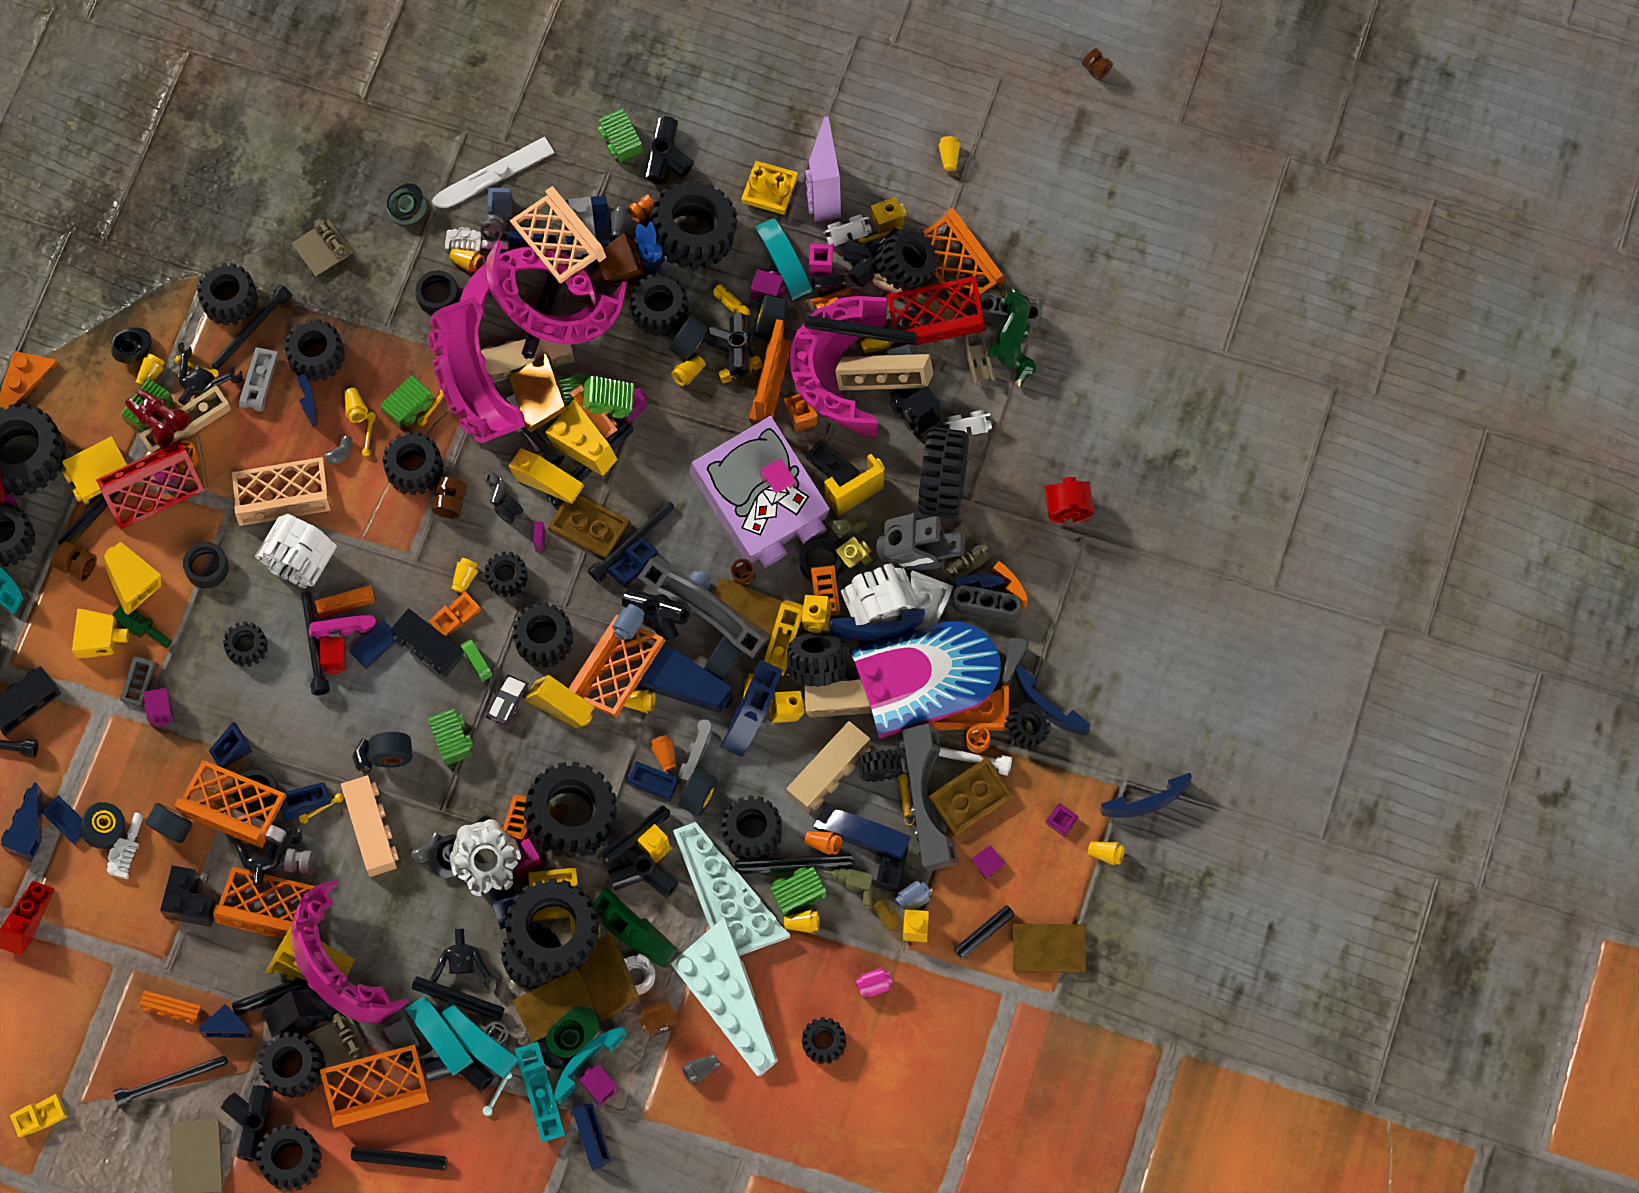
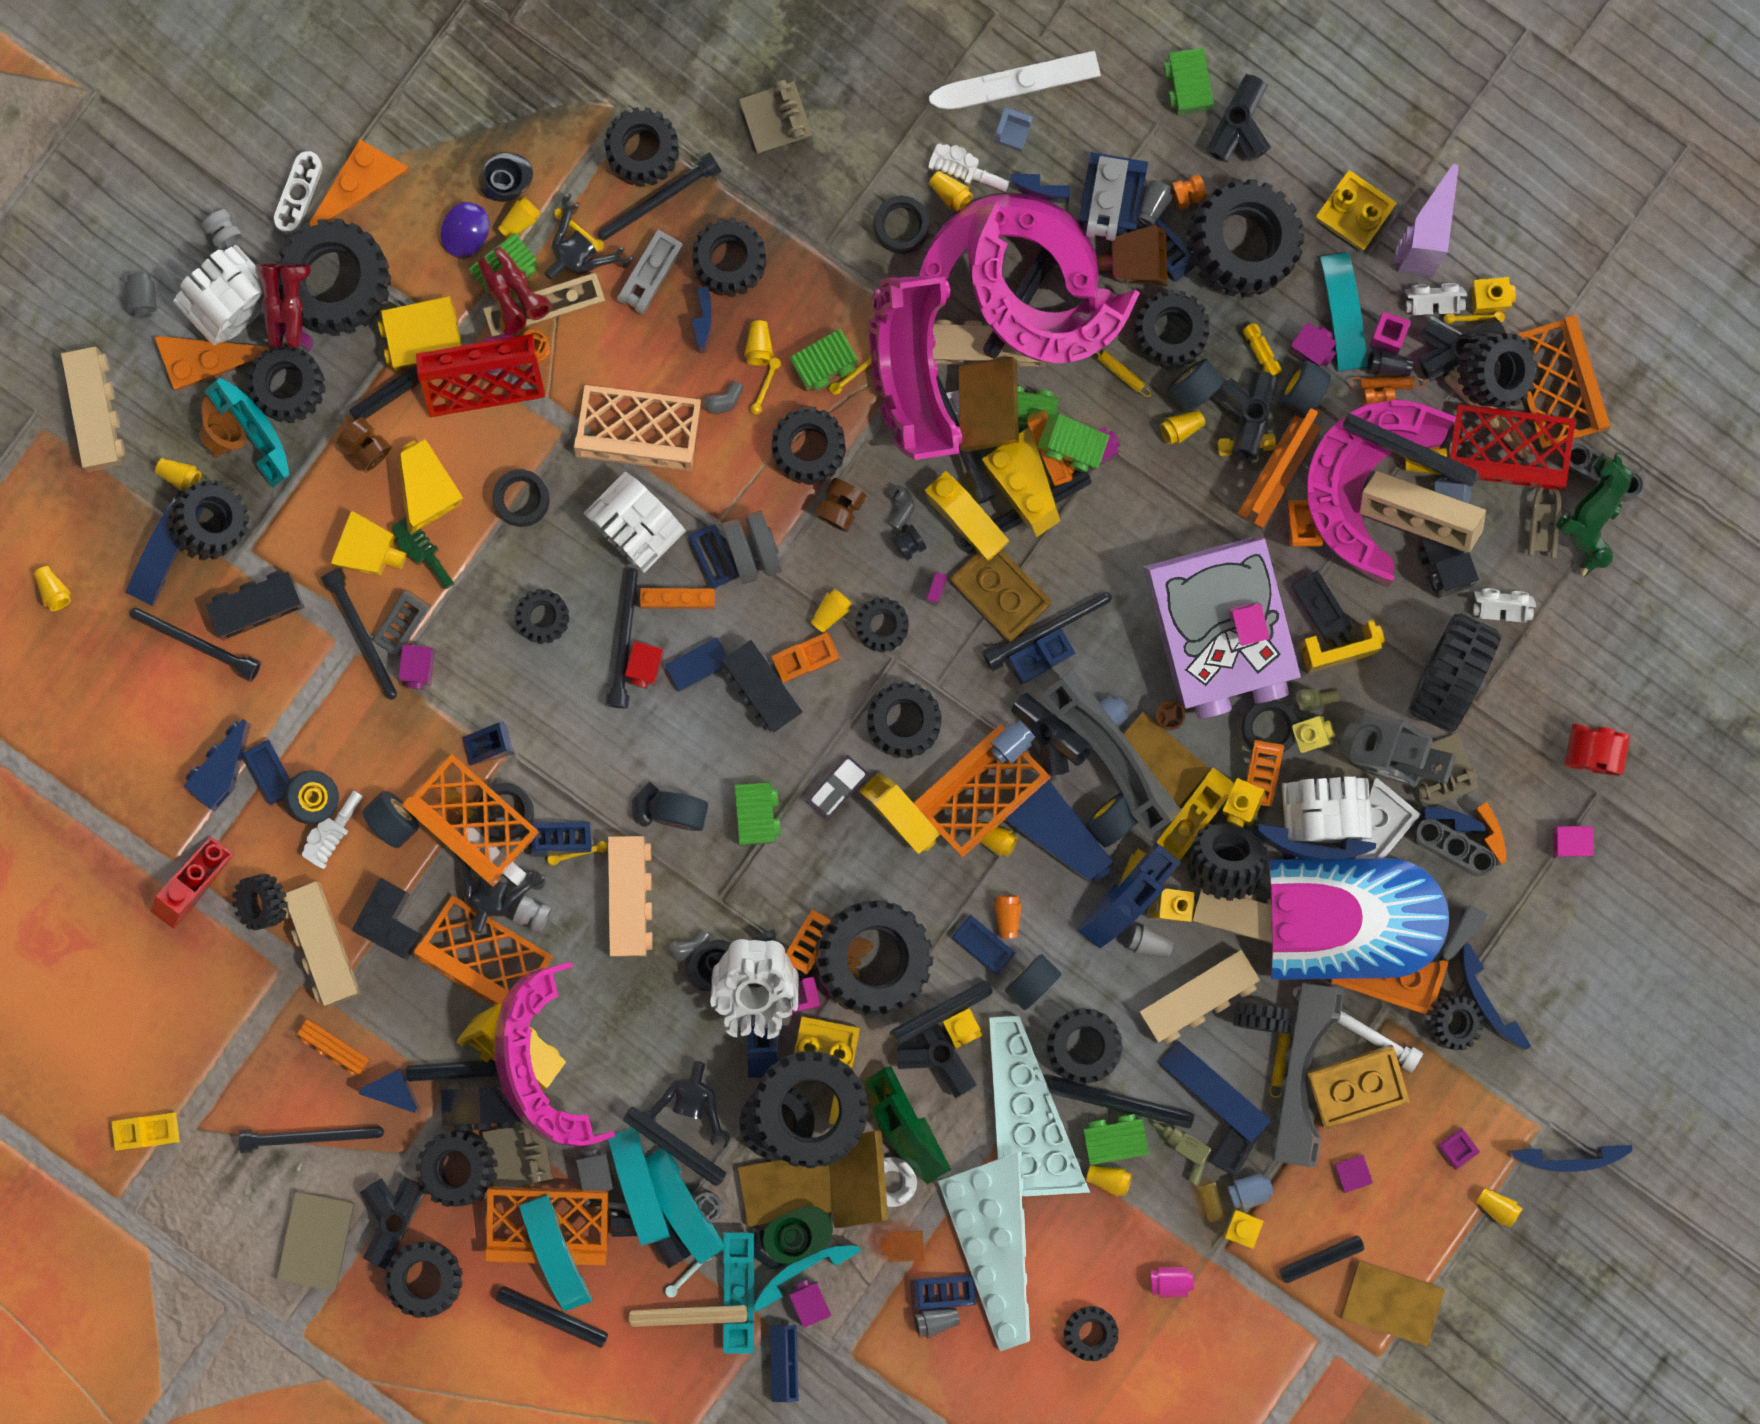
camera: 15 degrees right, 15 degrees up
dark pink hinge [308,615,376,639] -> none
sand green piece [387,183,427,225] -> none
bright green beam [460,639,493,682] -> none
flat silver wheel [480,212,507,242] -> none
light nougat fence [510,186,606,284] -> none
blue plate [636,222,662,263] -> none
light grey plate [679,719,712,786] -> none
orange cone [804,831,842,855] -> none
yellow cone [938,136,960,171] -> none
orange wheel [966,725,990,755] -> none
none -> black tyre [232,874,288,931]
none -> tan brick [283,881,361,1007]
none -> black piece [320,568,397,700]
none -> dark purple hat [441,202,490,258]
none -> teal slope [519,1194,593,1312]
none -> tan axle [629,1305,748,1327]
none -> dark blue tile [688,524,740,589]
none -> dark grey wheel [722,510,782,585]
none -> dark blue slope [910,1275,976,1310]
none -> yellow piece [1096,350,1151,397]
none -> light grey cone [1127,925,1174,957]
none -> dark pink panel [1553,826,1594,858]

